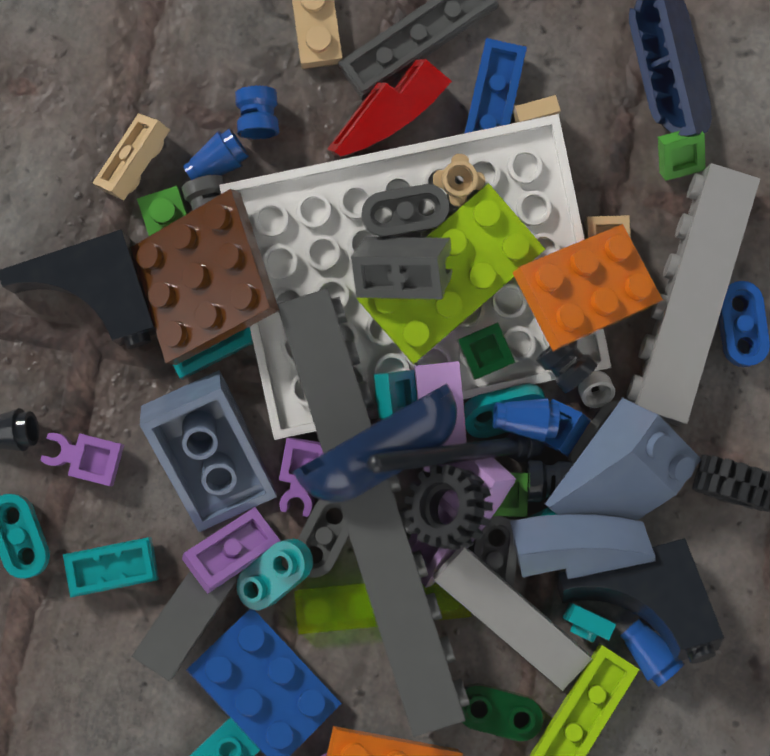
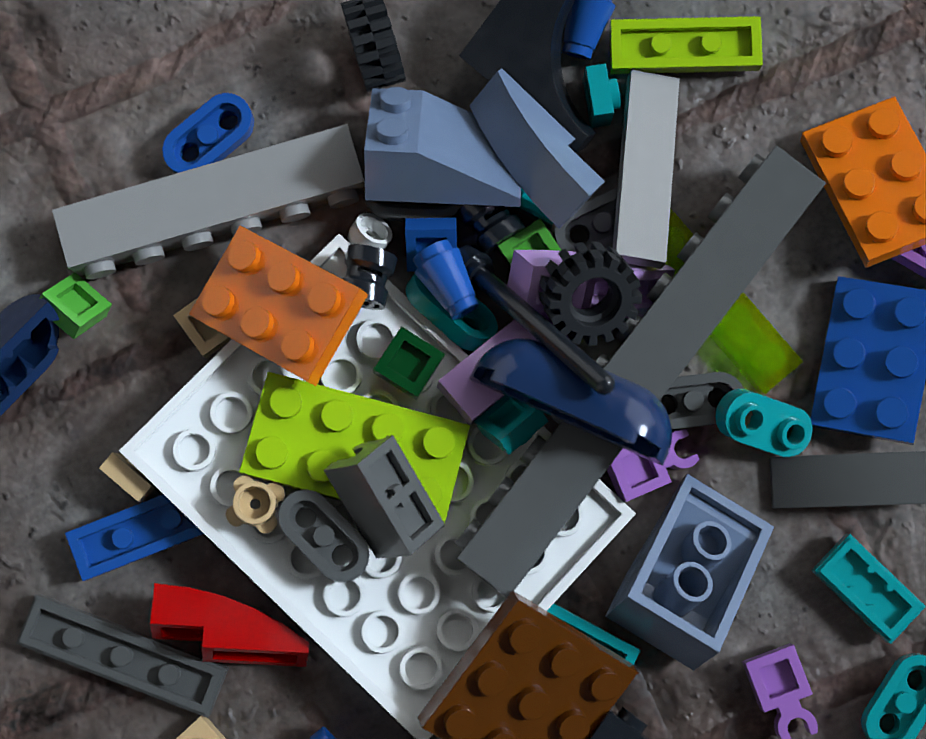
camera: 120 degrees left, 0 degrees up
medium lavender plate [182,507,281,594] -> none
dark green plate [461,683,543,742] -> none

